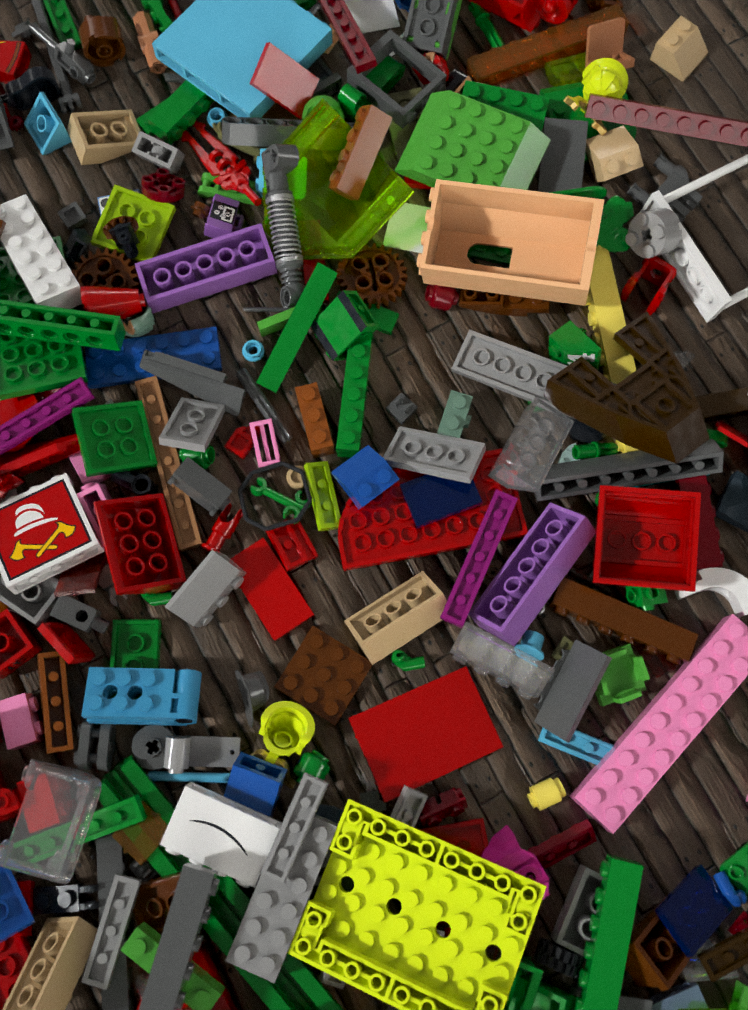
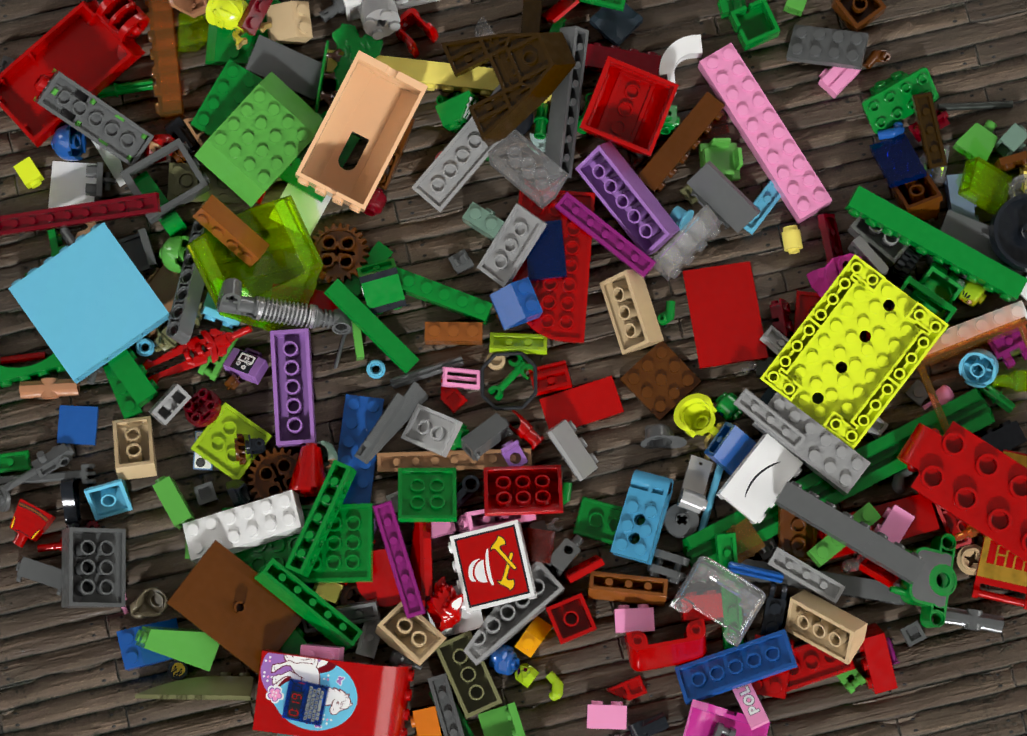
camera: 75 degrees left, 5 degrees up
reddish brown brick [79,15,126,67] -> none
tile [249,42,320,119] -> none
none -> blue tile [57,405,99,446]
none -> dark grey hips [85,162,116,200]
none -> bright green brick [152,476,196,530]
none -> medium lavender bracket [501,440,528,467]
none -> blue axle [727,561,784,583]
none -> light grey container [848,235,889,276]

